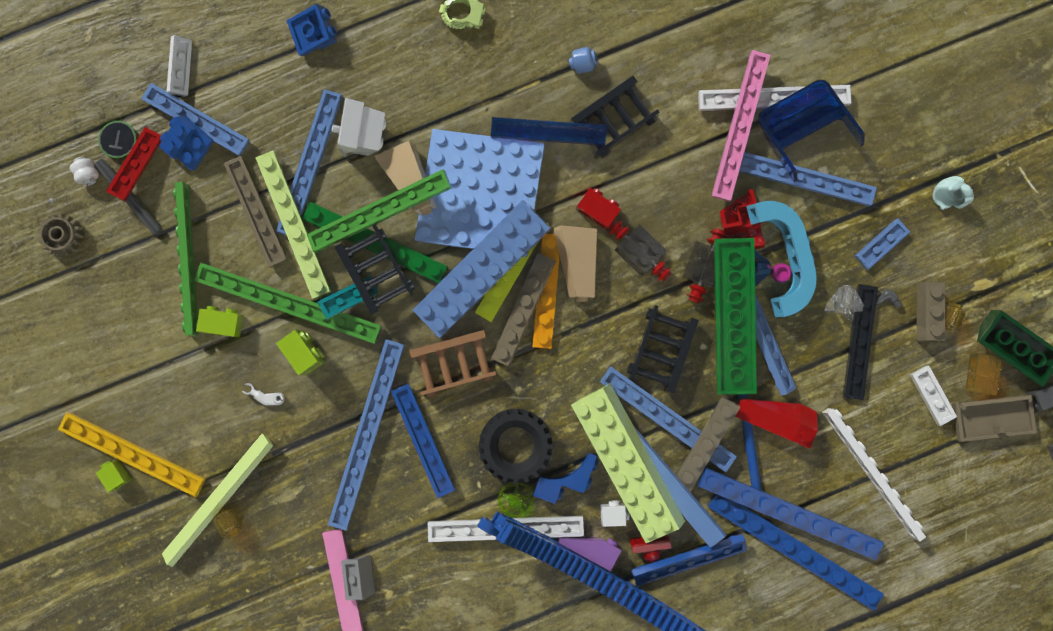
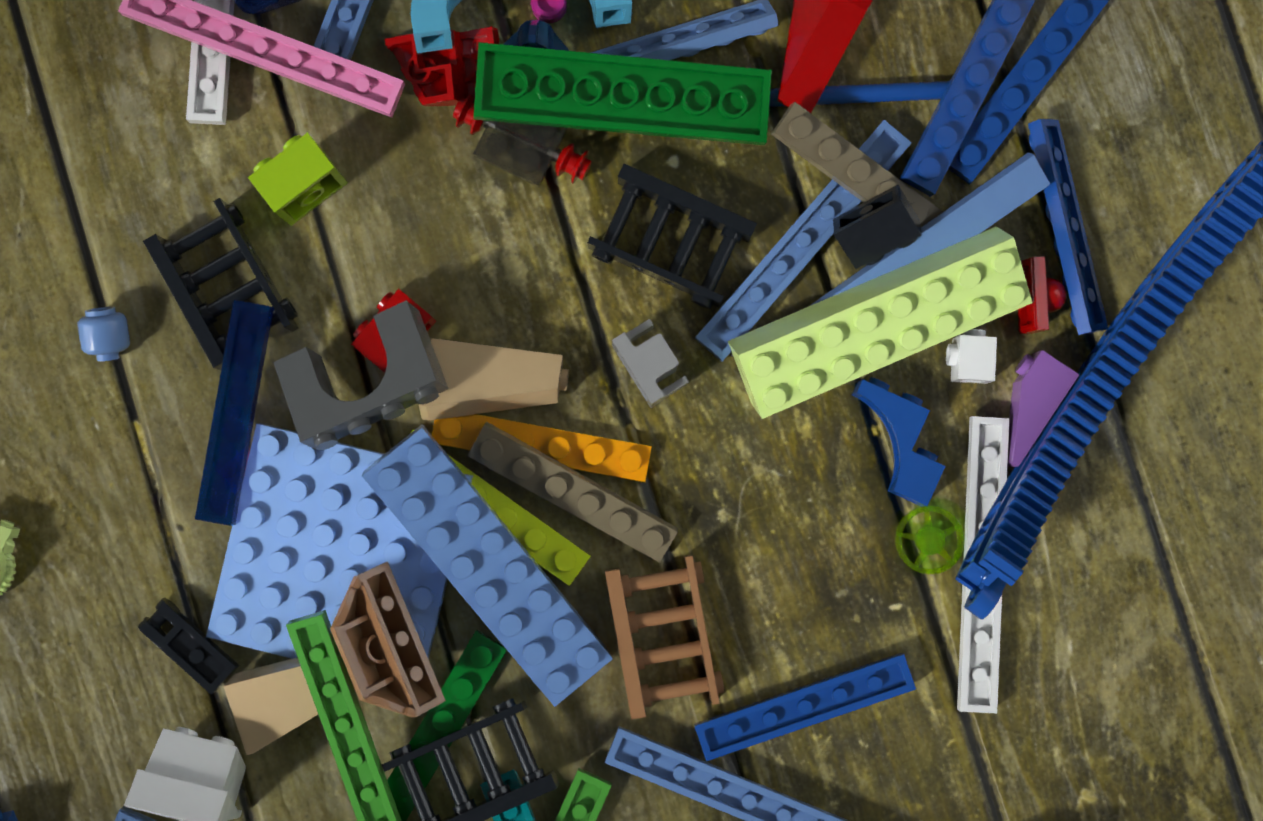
camera: 80 degrees left, 0 degrees up
black tyre [479,408,553,484] -> none
clear smoke plate [609,221,671,282] -> none
none -> black plate [138,598,240,695]
none -> lime brick [248,132,348,226]
none -> dark grey arch [273,300,449,450]
none -> medium nougat wedge [330,561,446,718]
none -> light grey panel [612,319,689,408]
none -> black brick [833,185,922,269]

